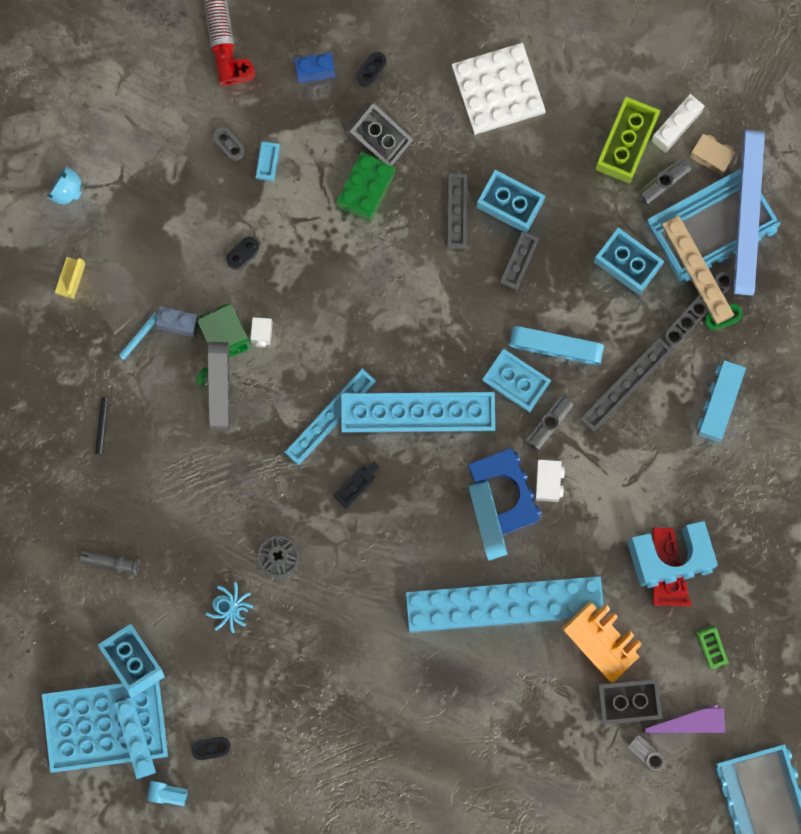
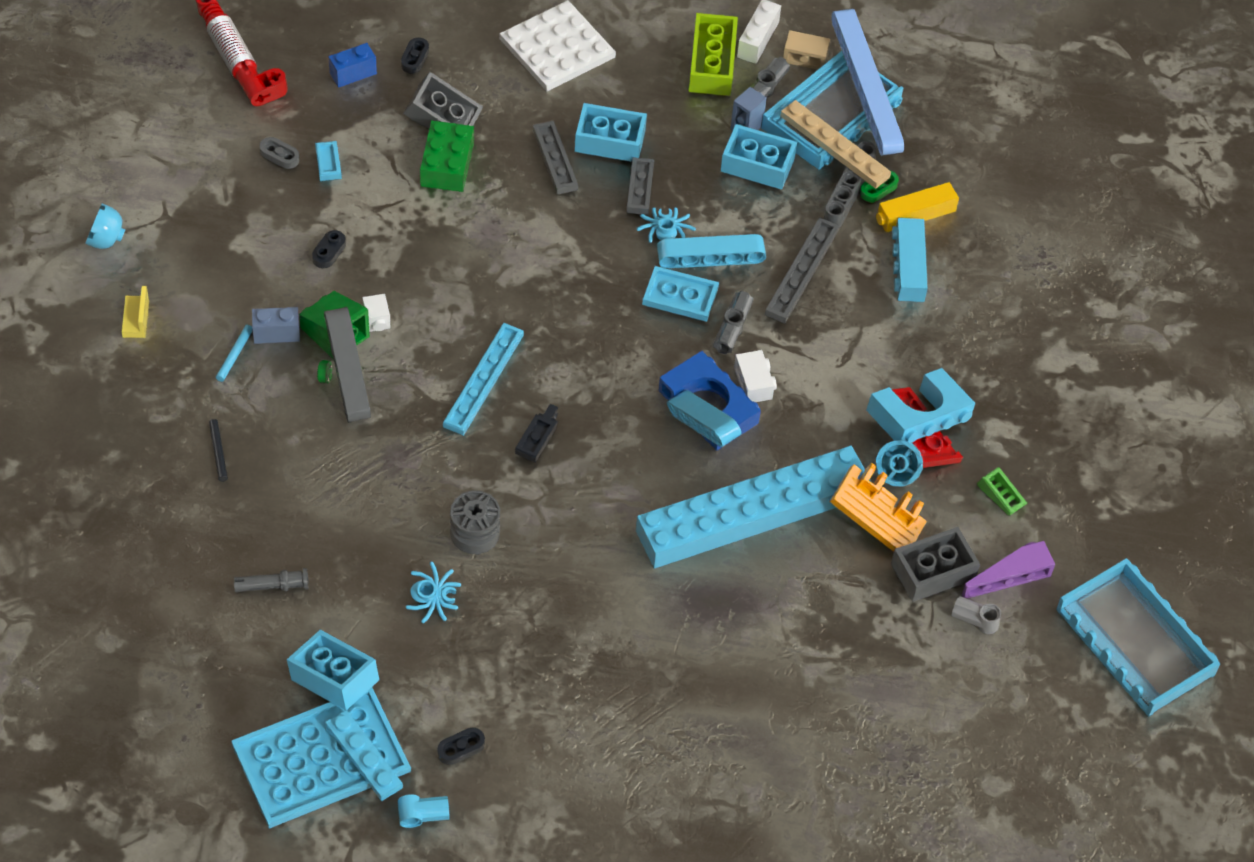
camera: 25 degrees left, 25 degrees down
medium azure plate [341,392,495,433] -> none
none -> medium azure animal [636,207,696,243]
none -> sand blue brick [730,87,767,131]
none -> yellow brick [876,182,959,233]
none -> medium azure cylinder [876,440,923,486]

